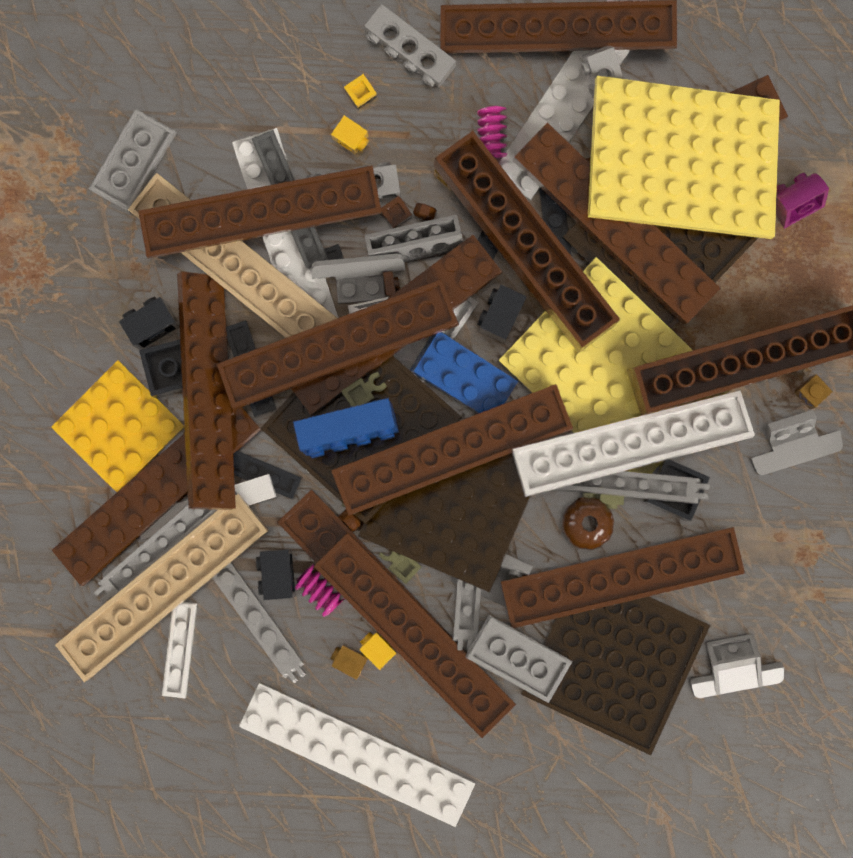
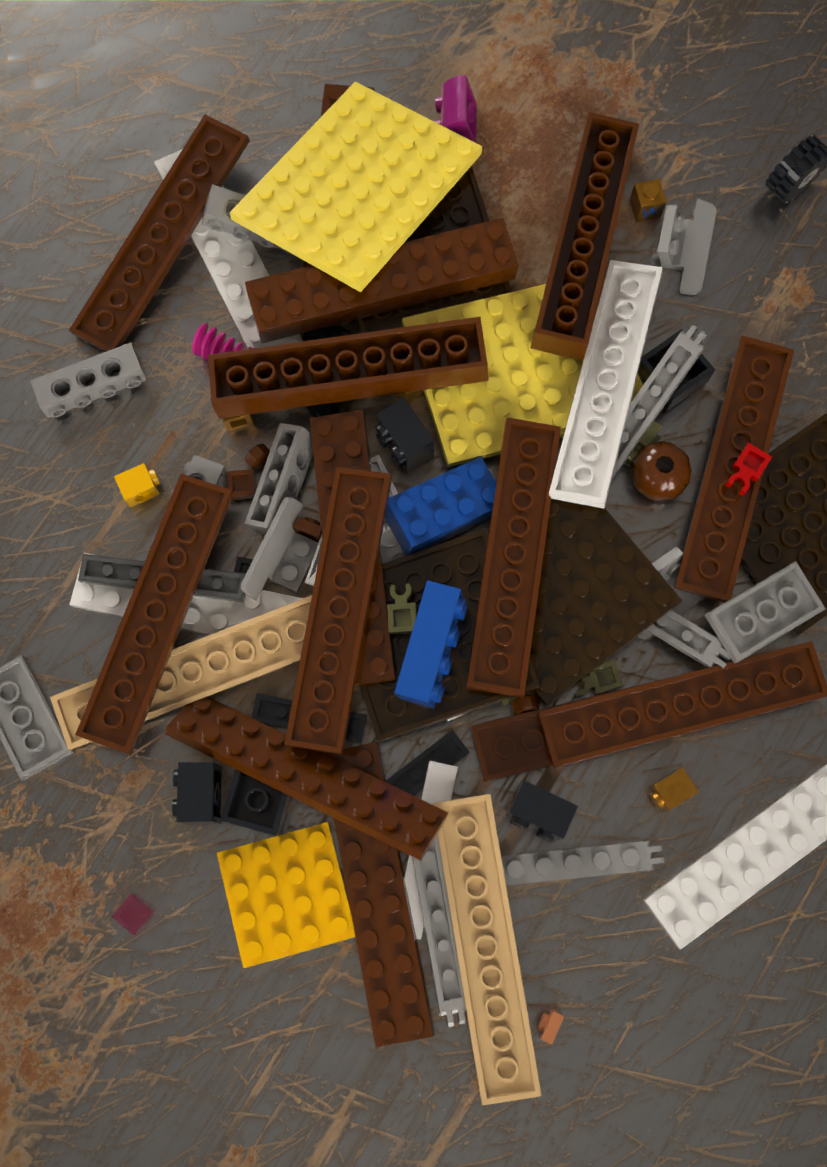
camera: 55 degrees left, 10 degrees down
white tile [162,602,198,698] -> none
dark pink piece [295,564,345,617] -> none
yellow plate [344,74,377,108] -> none
yellow brick [359,632,397,670] -> none
none -> clear pink tile [112,893,155,936]
none -> nougat plate [537,1008,564,1045]
none -> red plate [725,442,772,496]

